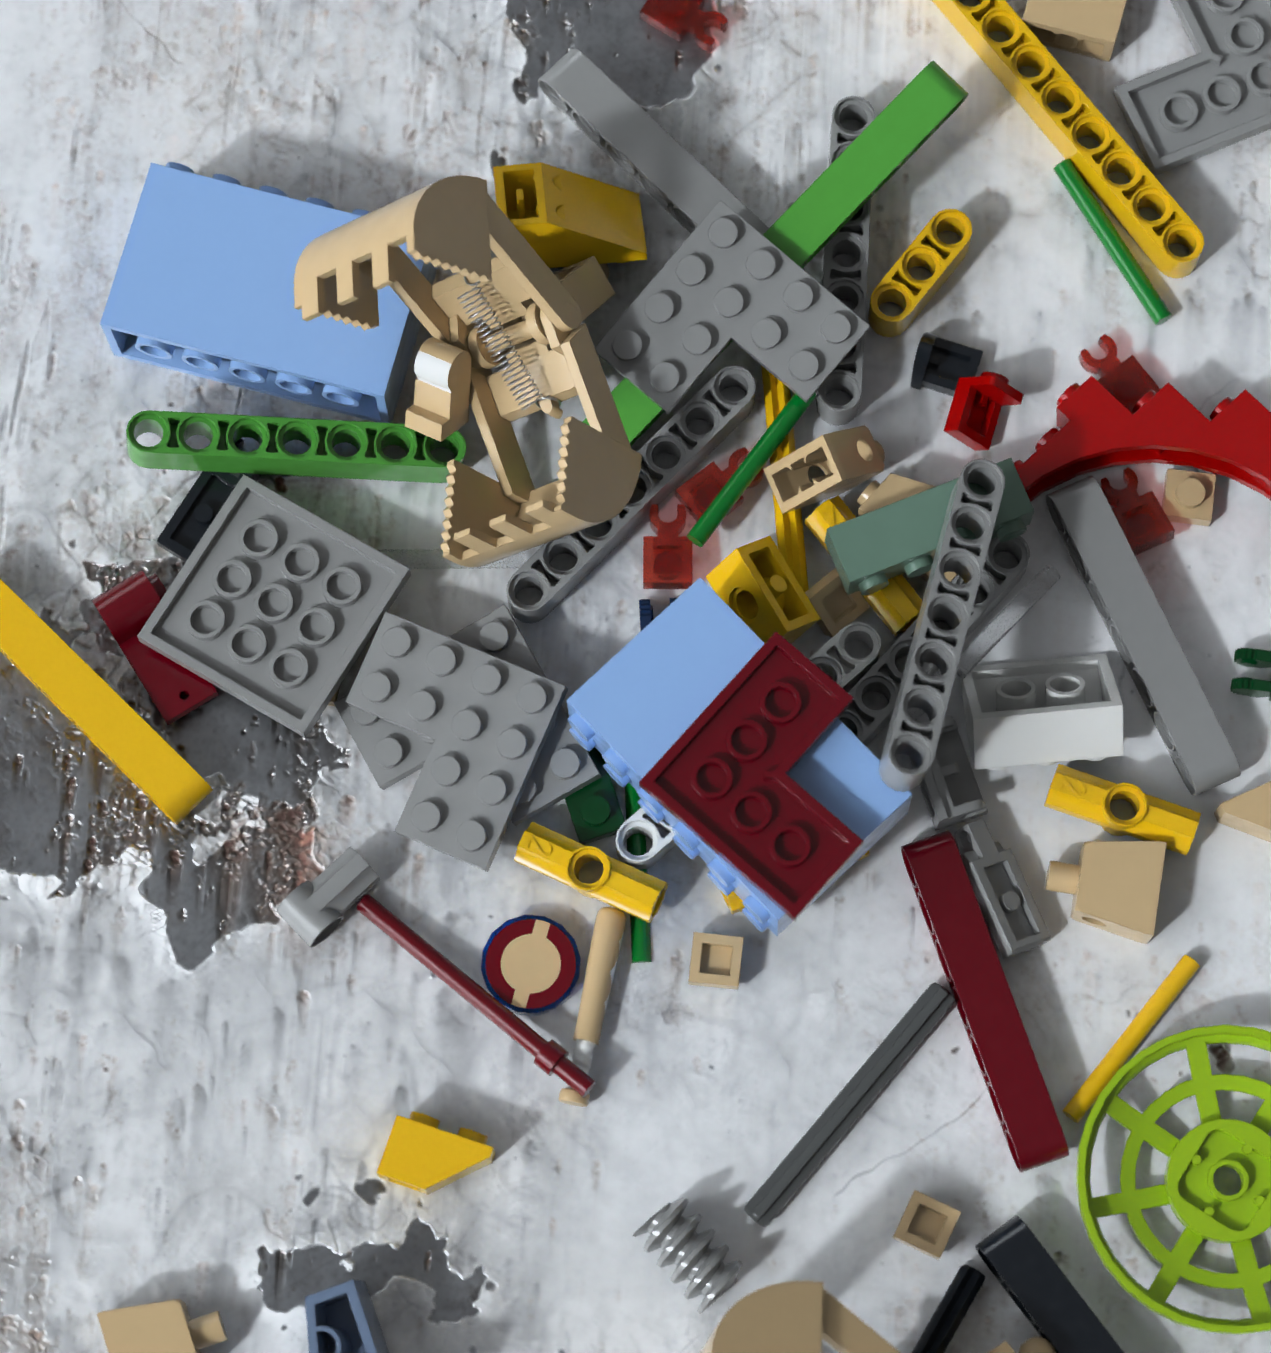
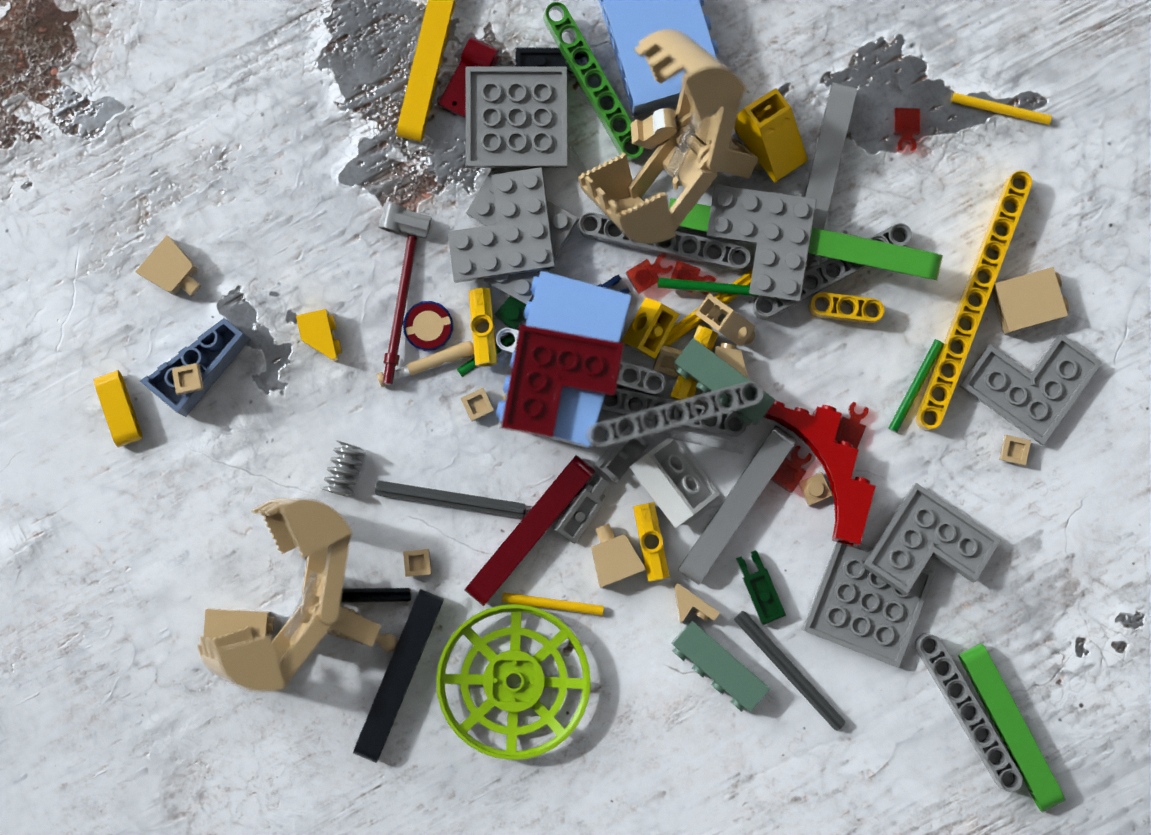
camera: 55 degrees right, 10 degrees up
black tile [910,332,983,397] -> none
red bracket [944,372,1024,451] -> none

